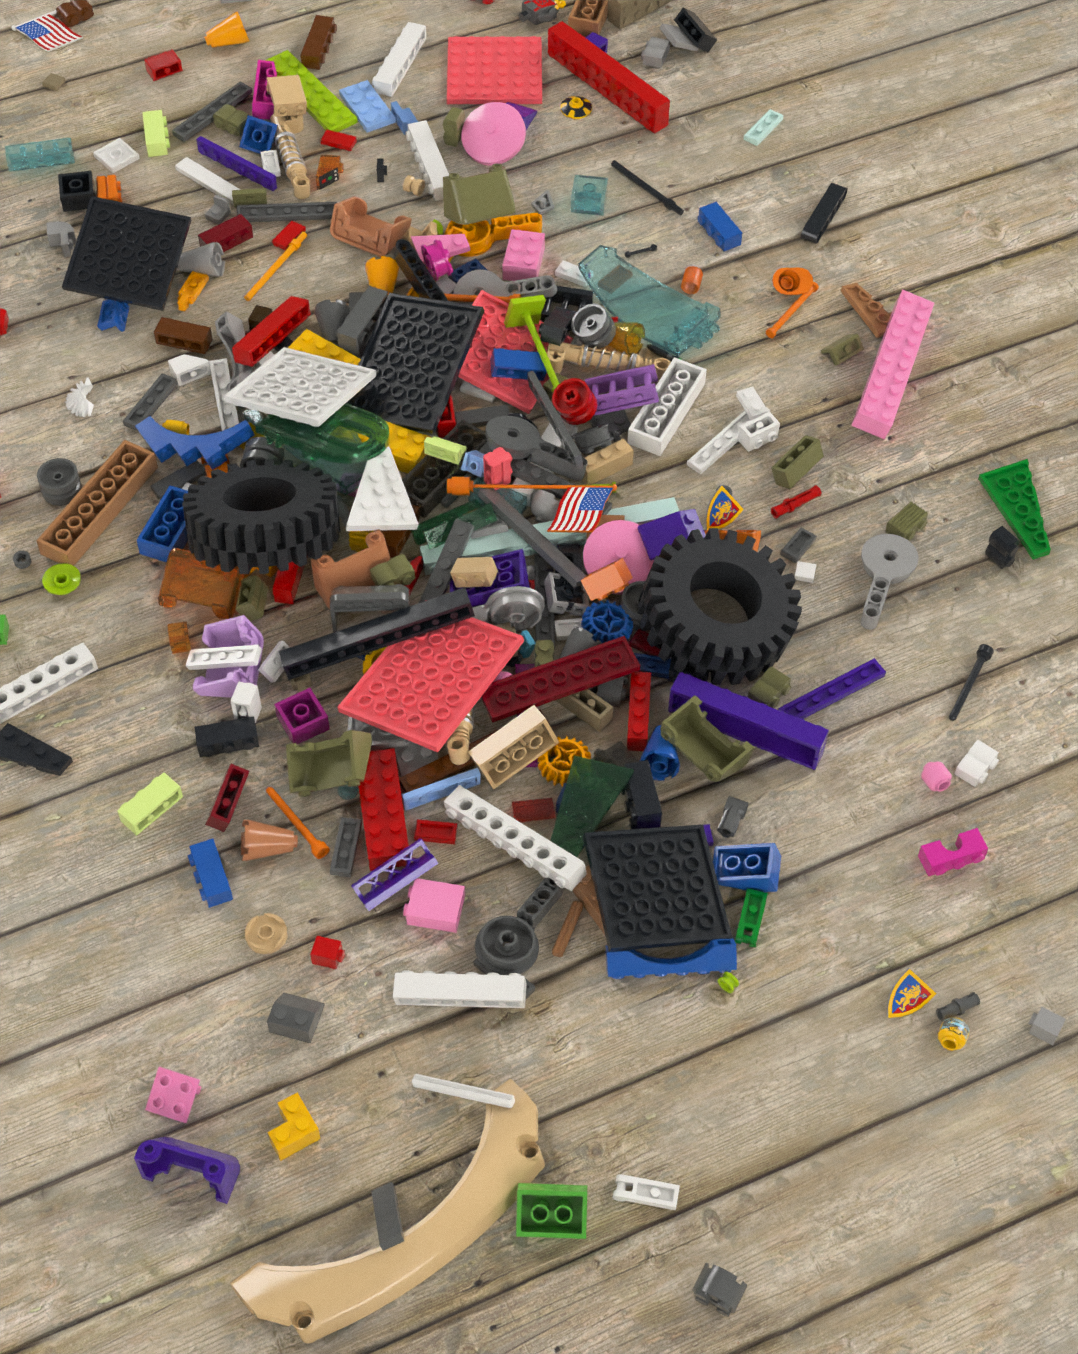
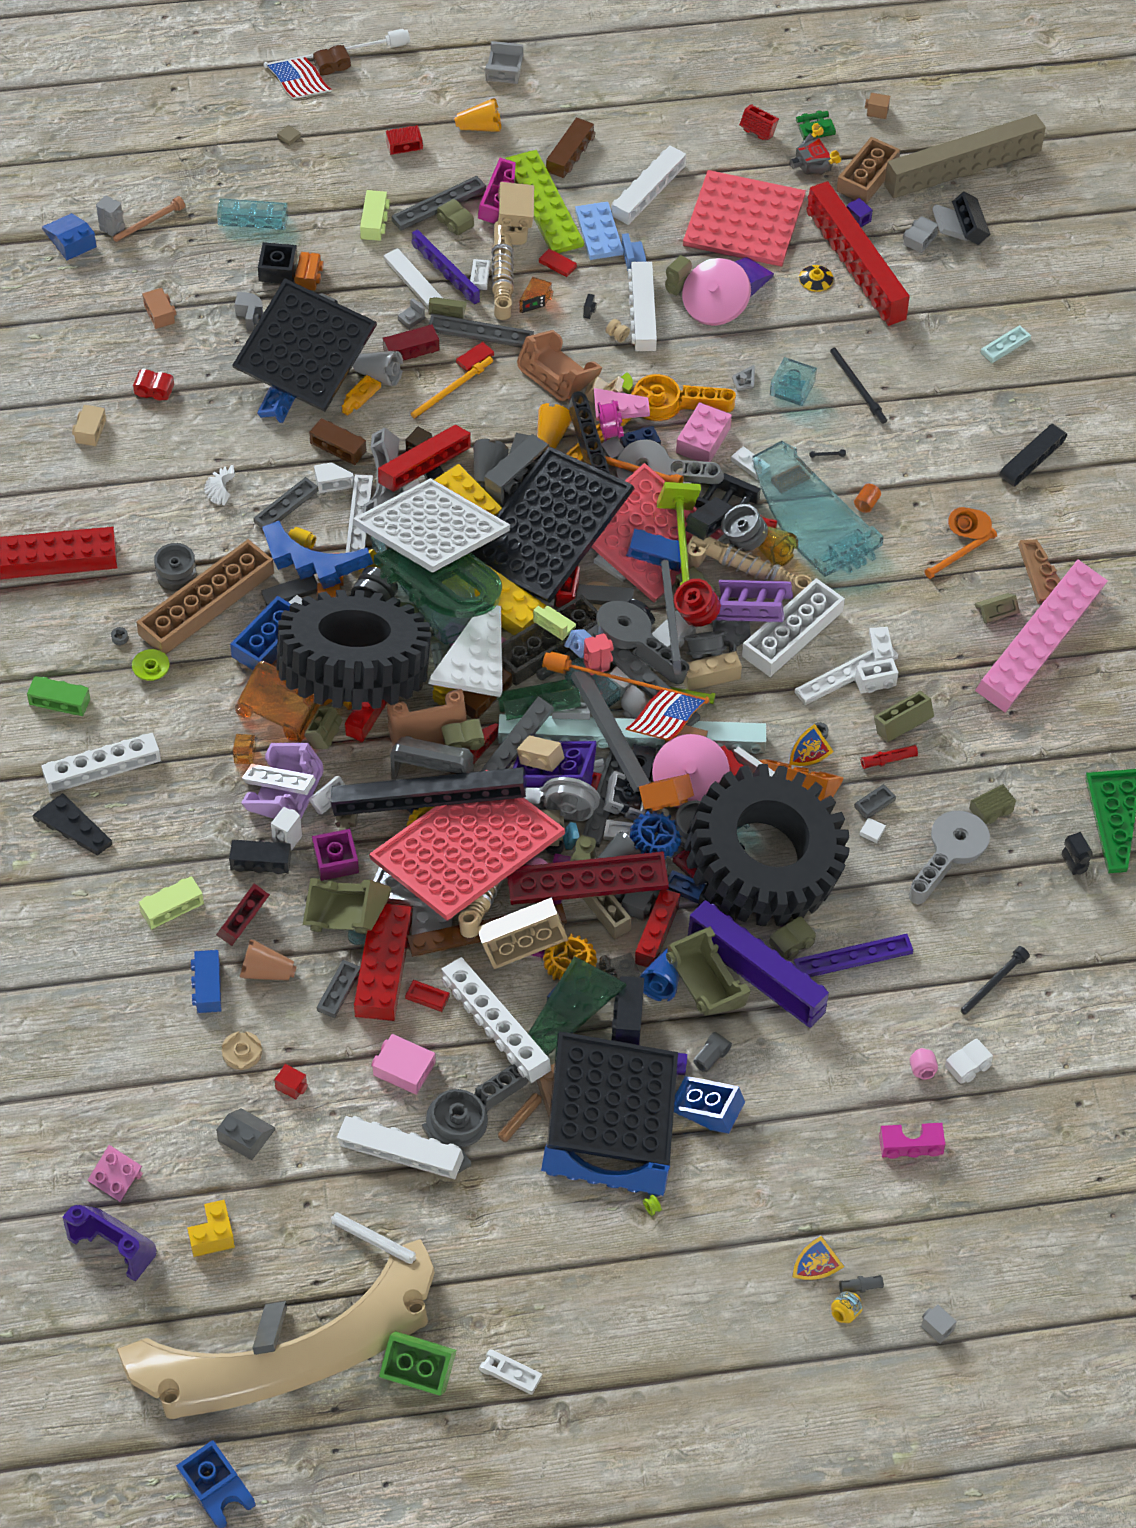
camera: 15 degrees right, 0 degrees up
white tile [93,138,140,173] -> none
blue slope [239,115,278,154] -> none
orange piece [266,787,330,859] -> none
fence [351,838,439,911] -> none
light blue tile [401,768,481,811] -> none
olive windscreen [443,163,515,225] -> none
clear red tile [512,797,555,822] -> none
dark purple slope [637,509,706,560] -> none
black piece [647,344,681,362] -> none
dark grey brick [692,1263,747,1317] -> none
blue brick [697,202,742,251] -> none
green plate [735,888,768,948] -> none

